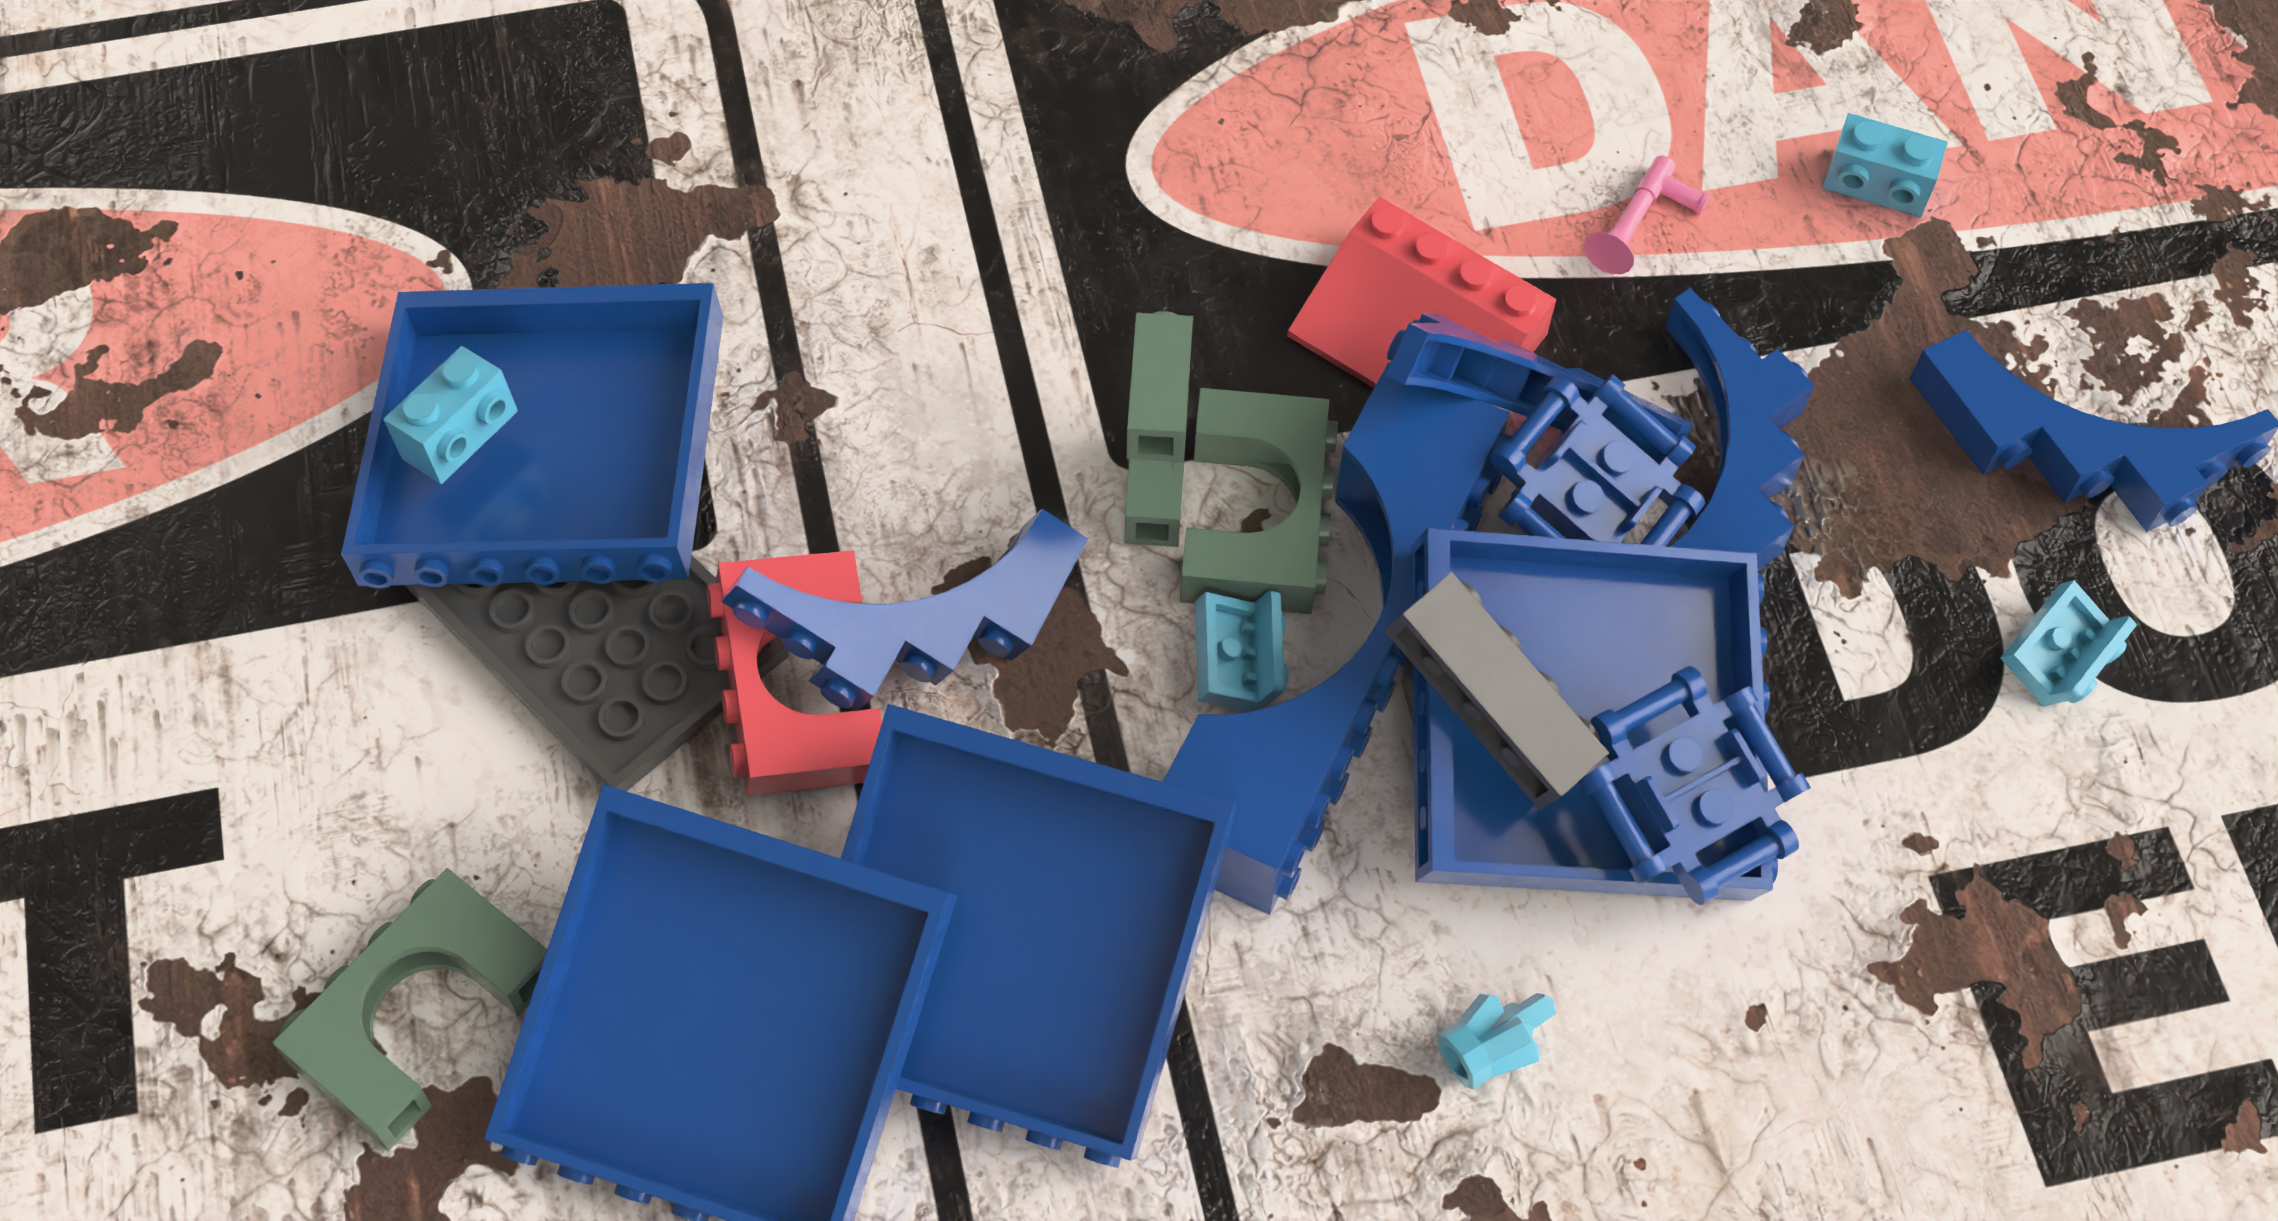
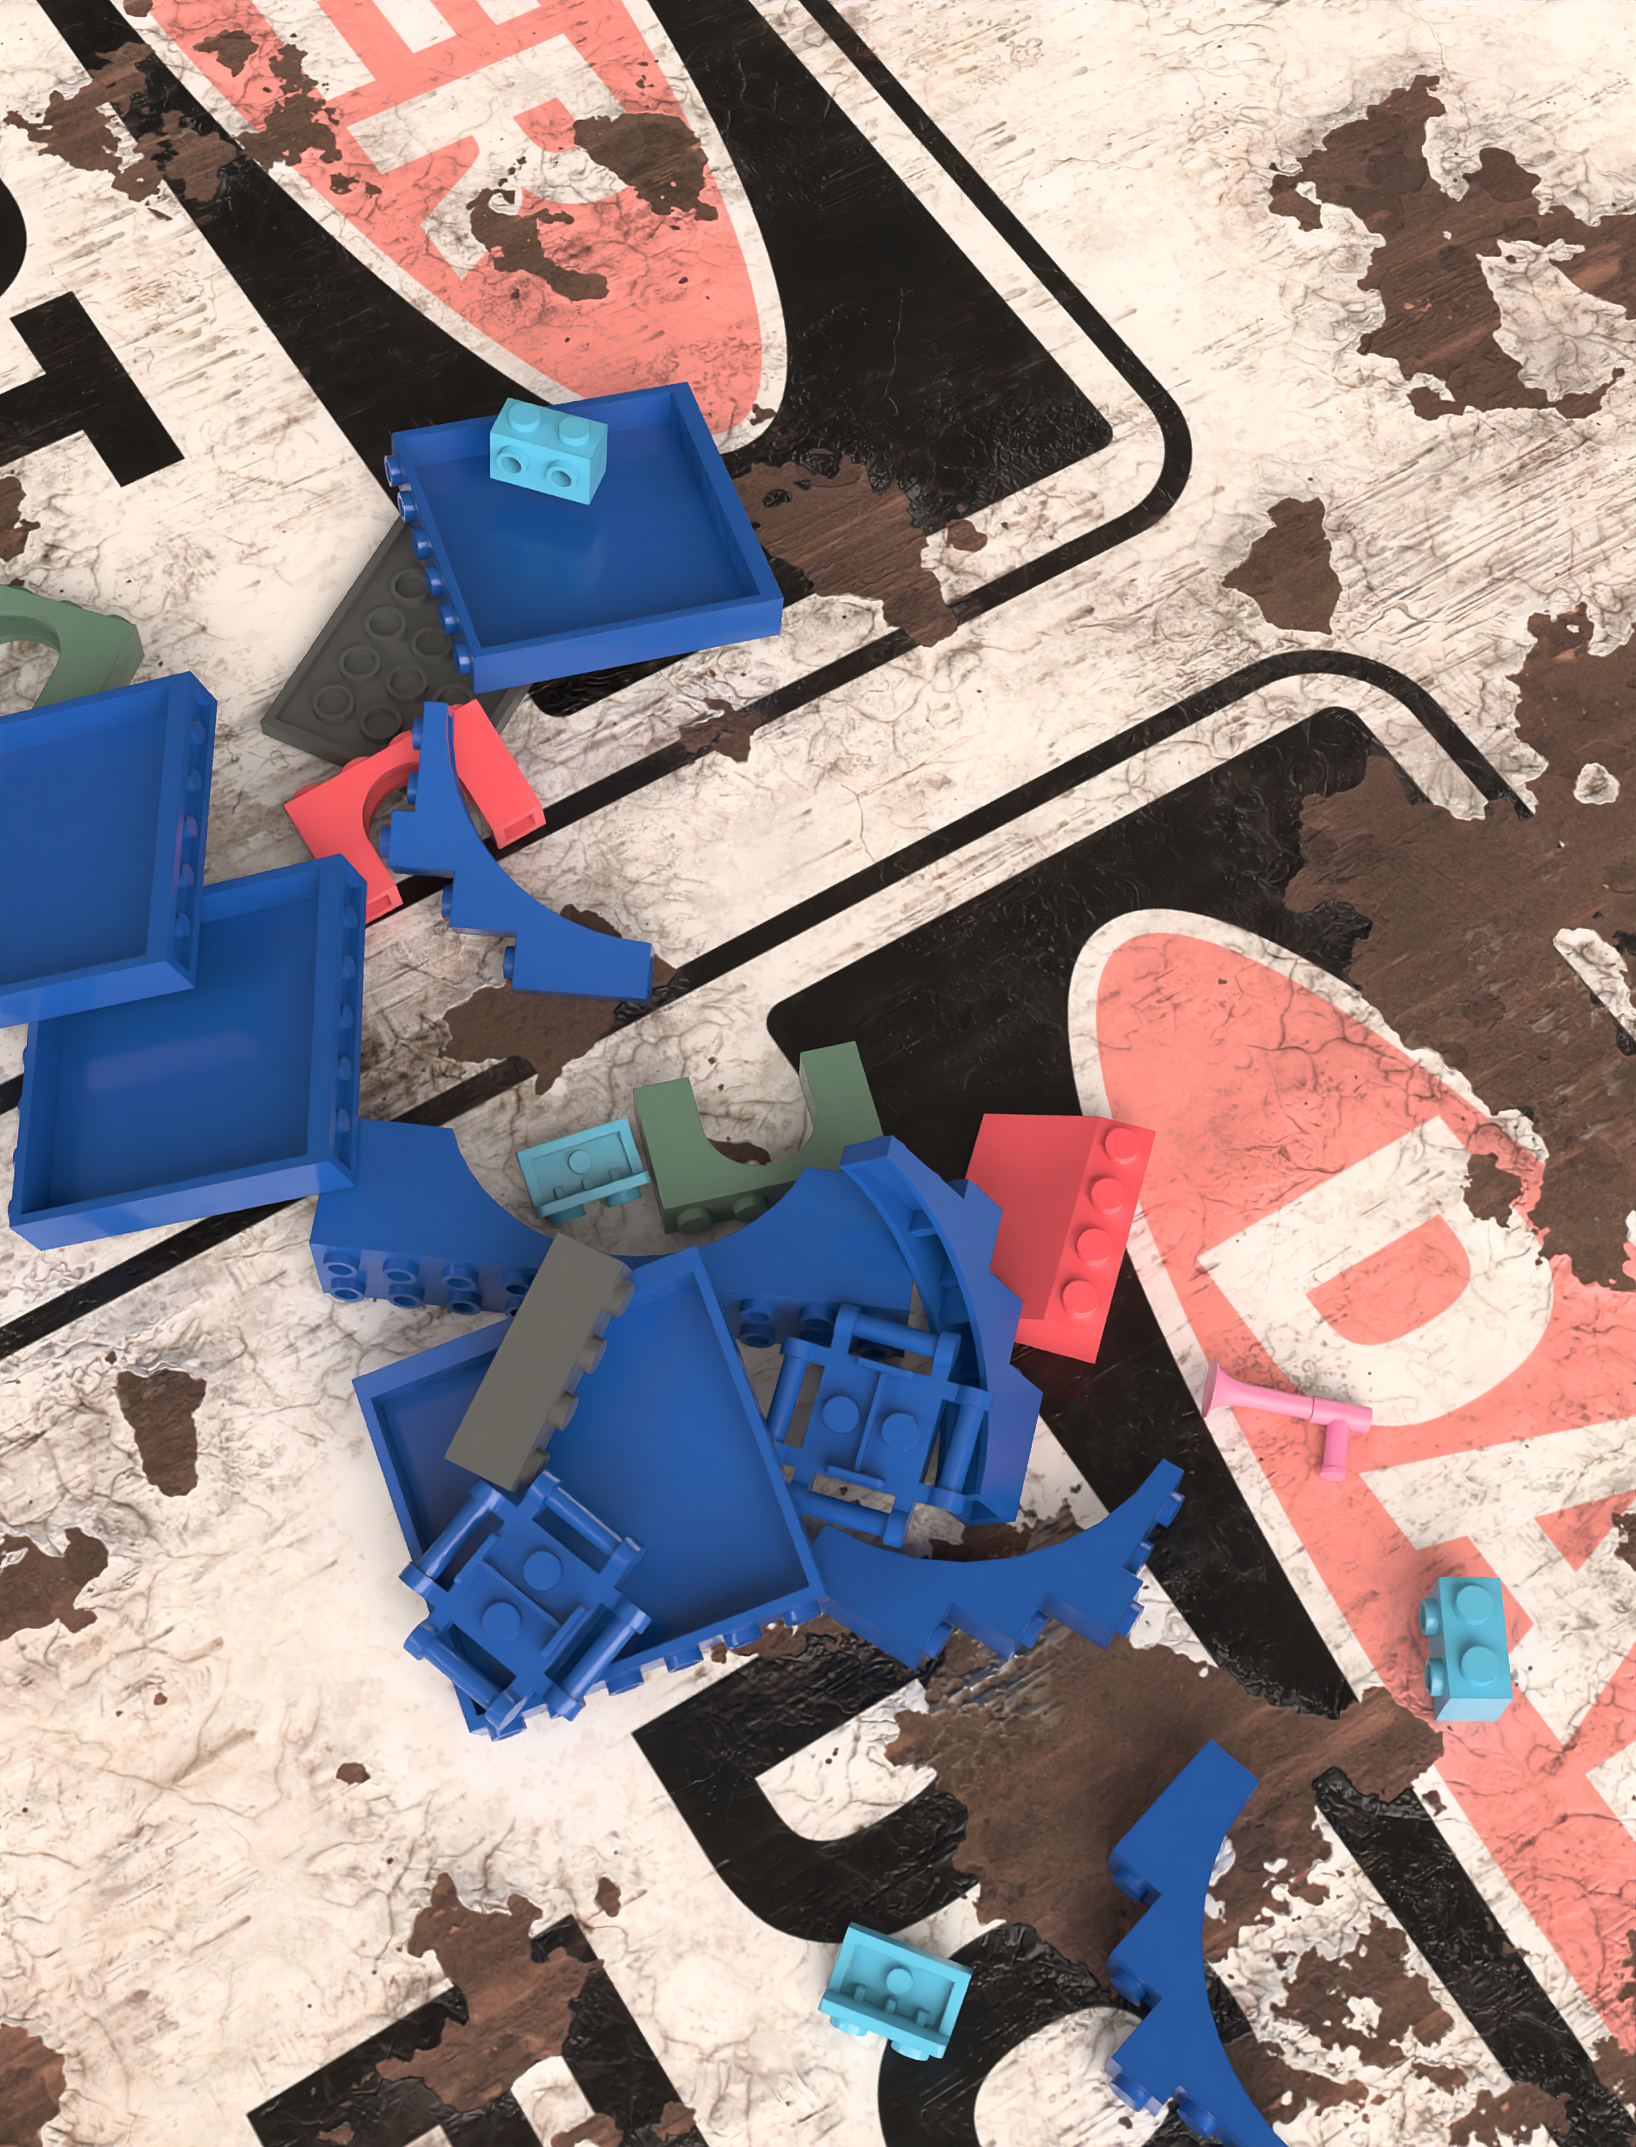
camera: 70 degrees right, 0 degrees up
sand green arch [1124,311,1193,547] -> none
medium azure rock [1437,993,1556,1089] -> none

